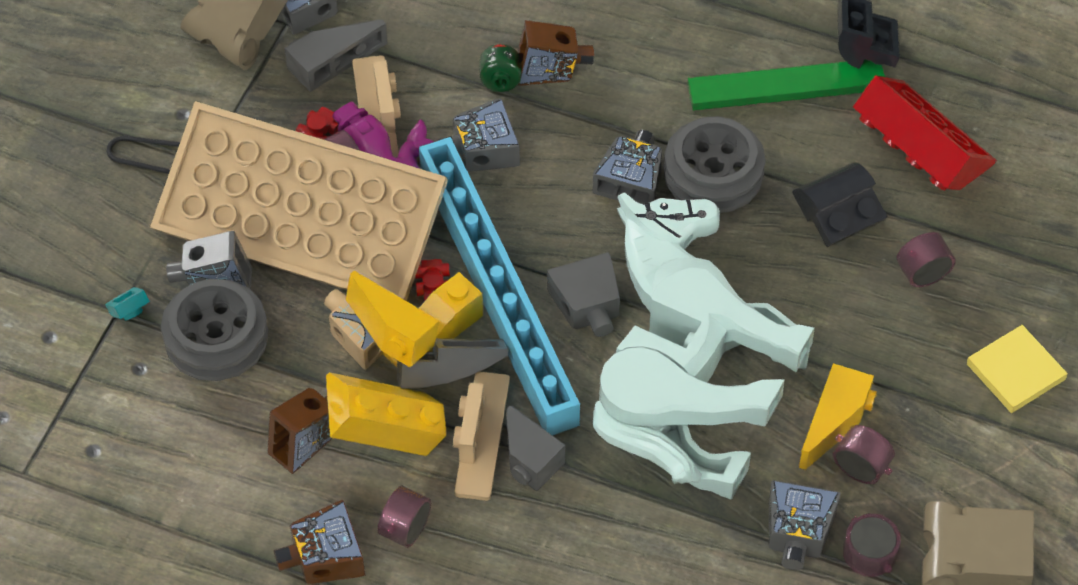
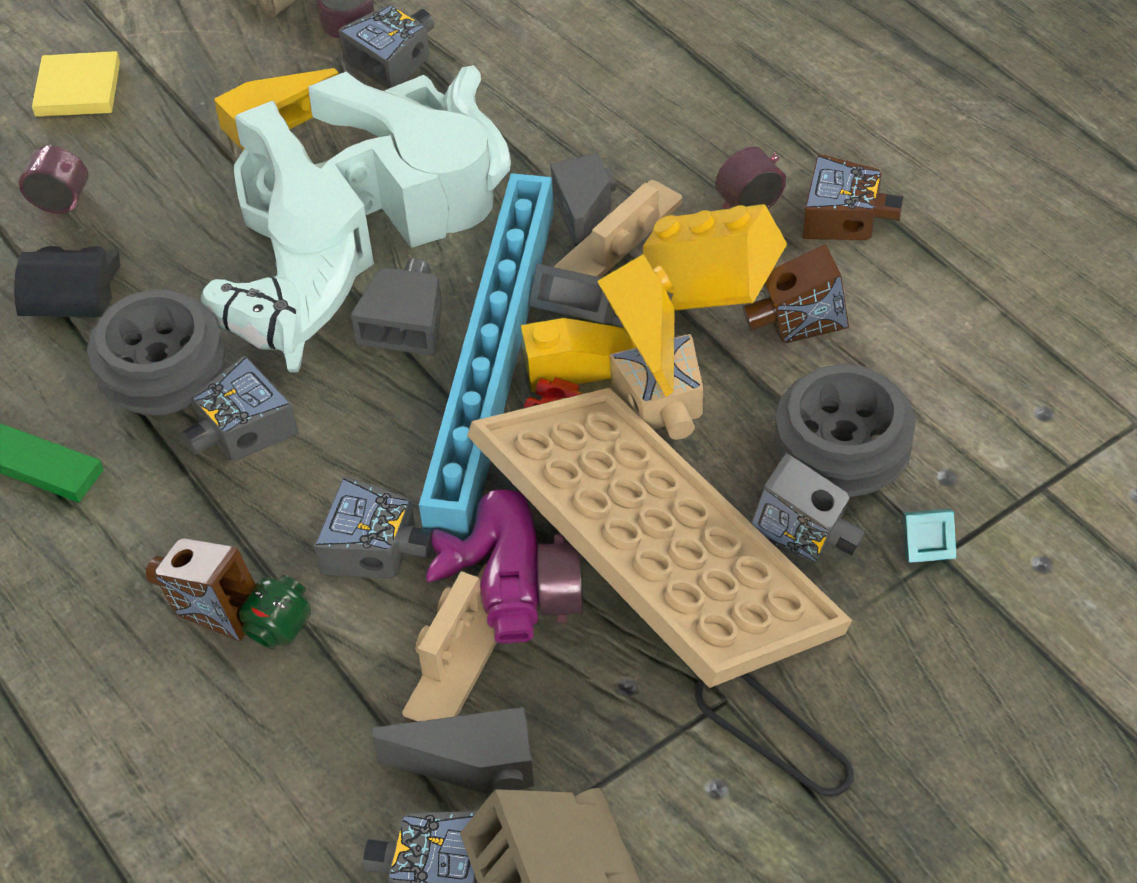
camera: 145 degrees left, 5 degrees down
red piece [295,106,339,141] -> none
clear pink piece [832,425,895,484] -> none

